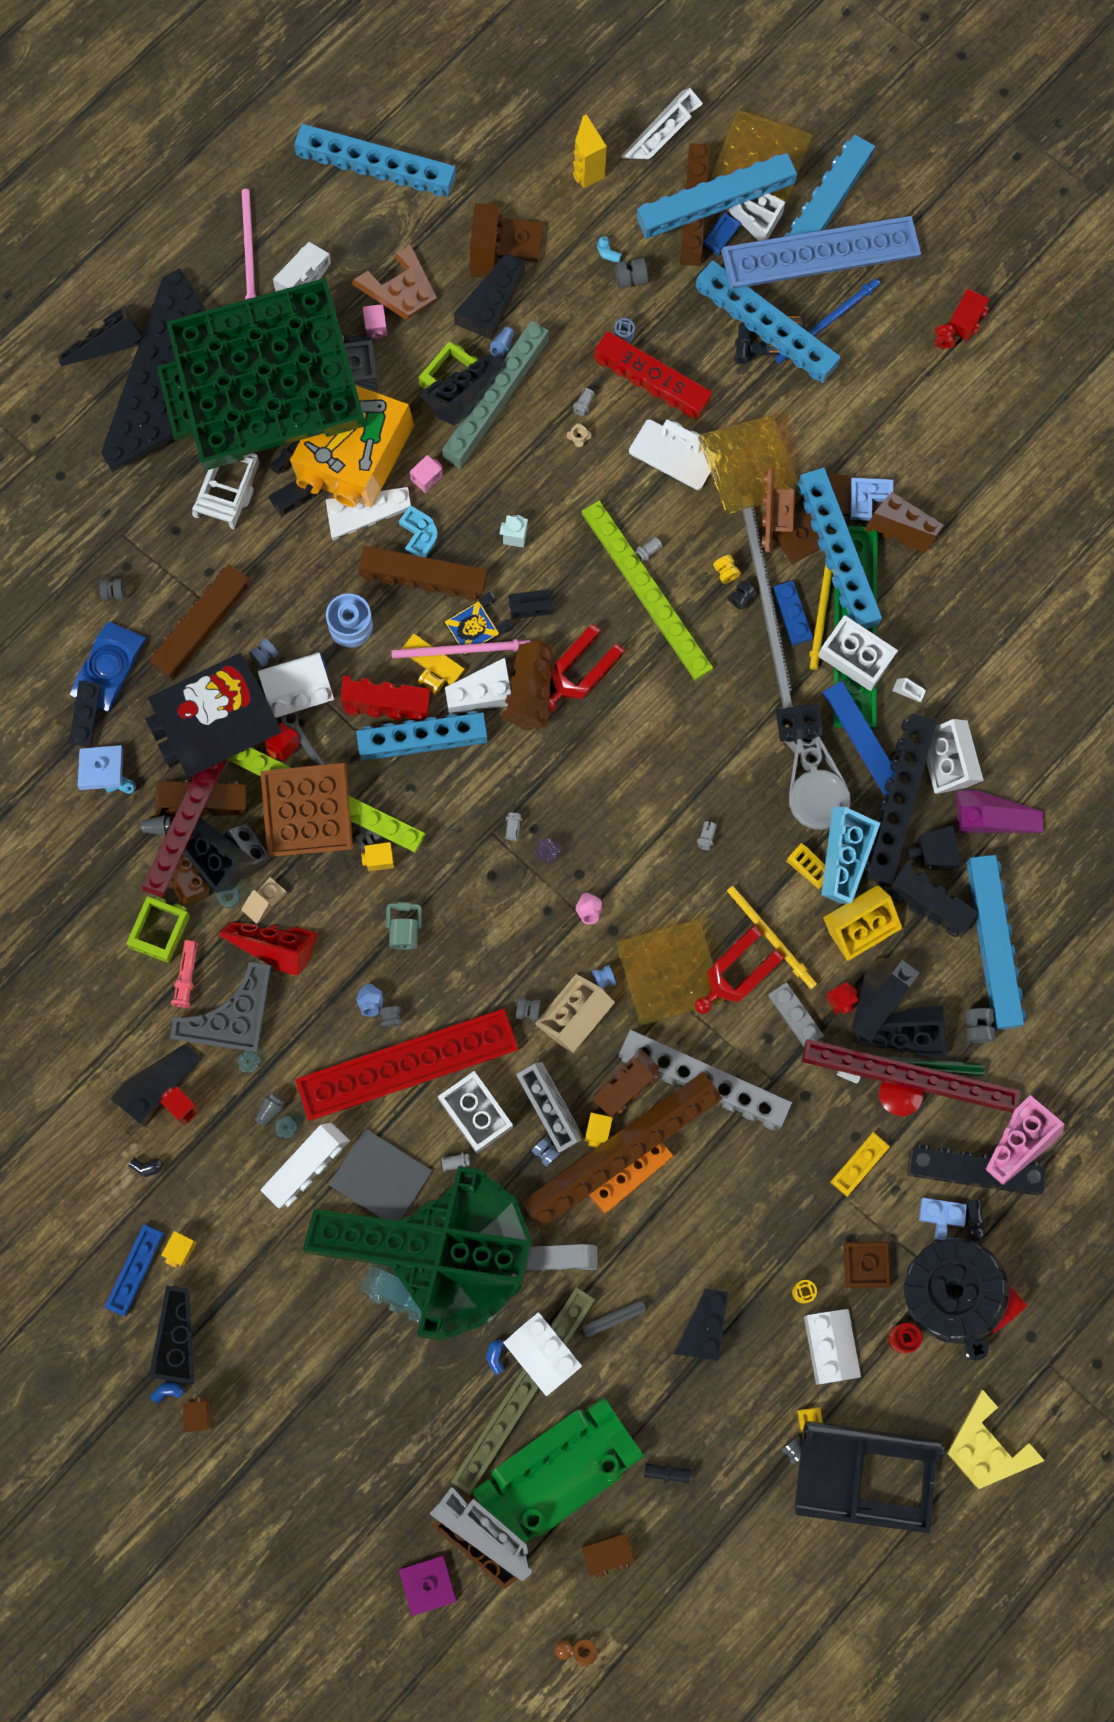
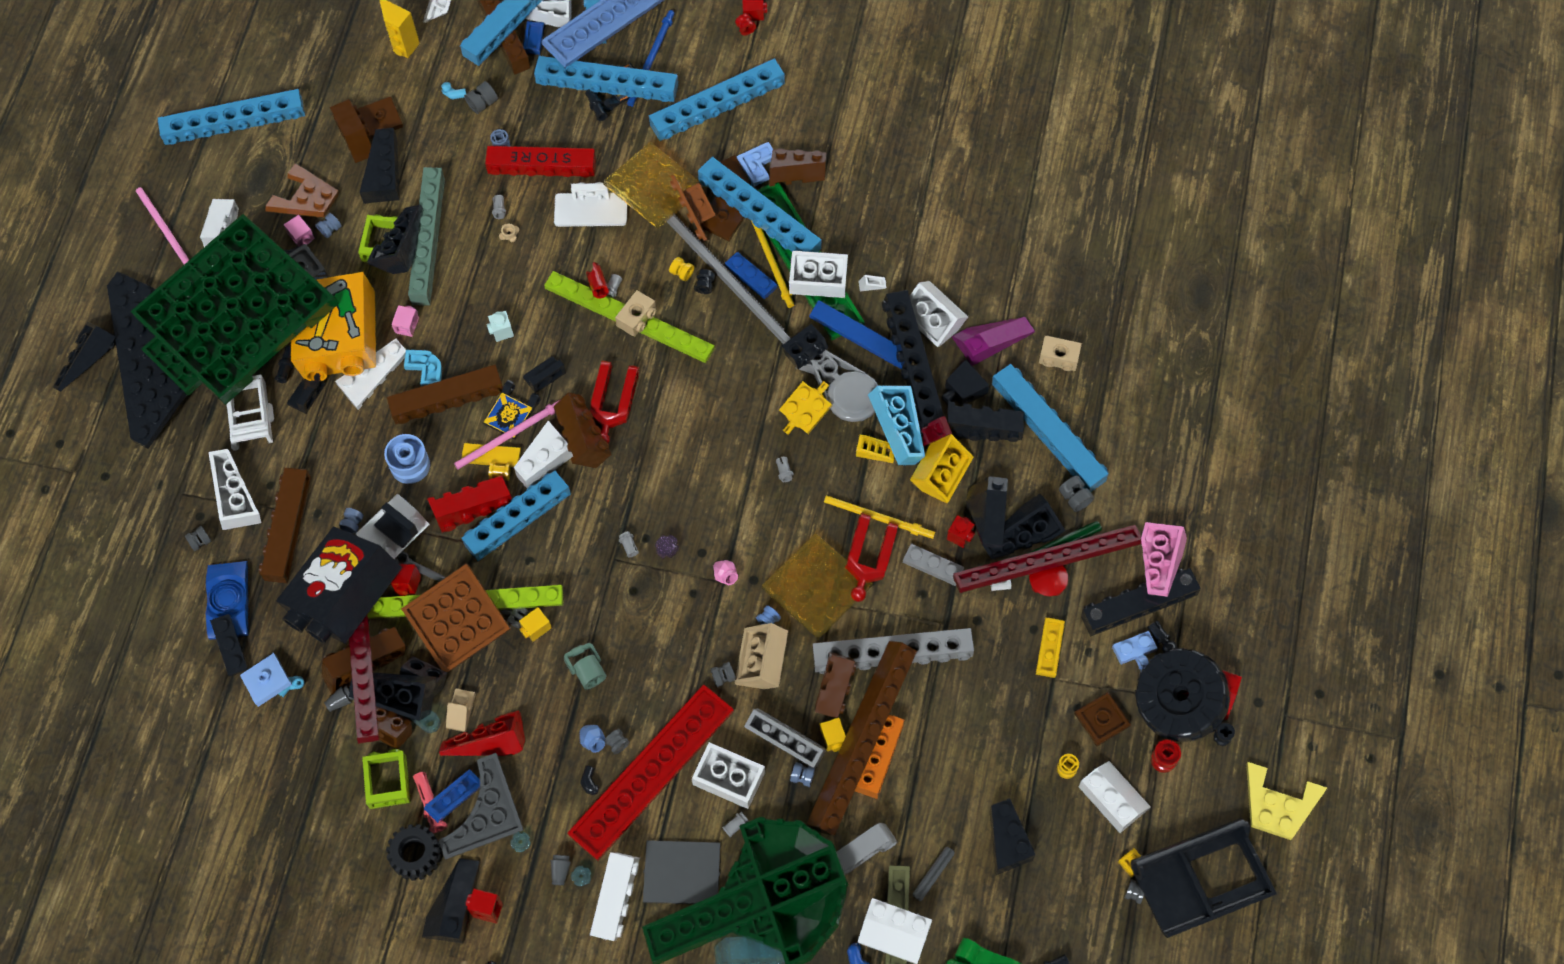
camera: 25 degrees left, 10 degrees down
medium blue cone [490,327,515,358] -> none
none -> white wedge [209,449,261,530]
none -> sand blue wheel [316,213,342,238]
none -> black panel [374,502,418,548]
none -> black tyre [386,824,442,881]
none -> blue plate [424,769,480,823]
none -> black arm [580,766,599,795]
none -> red piece [586,262,609,299]
none -> tan brick [615,290,656,337]
none -> dark azure brick [649,58,785,141]
none -> yellow plate [779,381,833,435]
none -> dark red slope [921,416,952,447]
none -> tan brick [1039,336,1082,371]

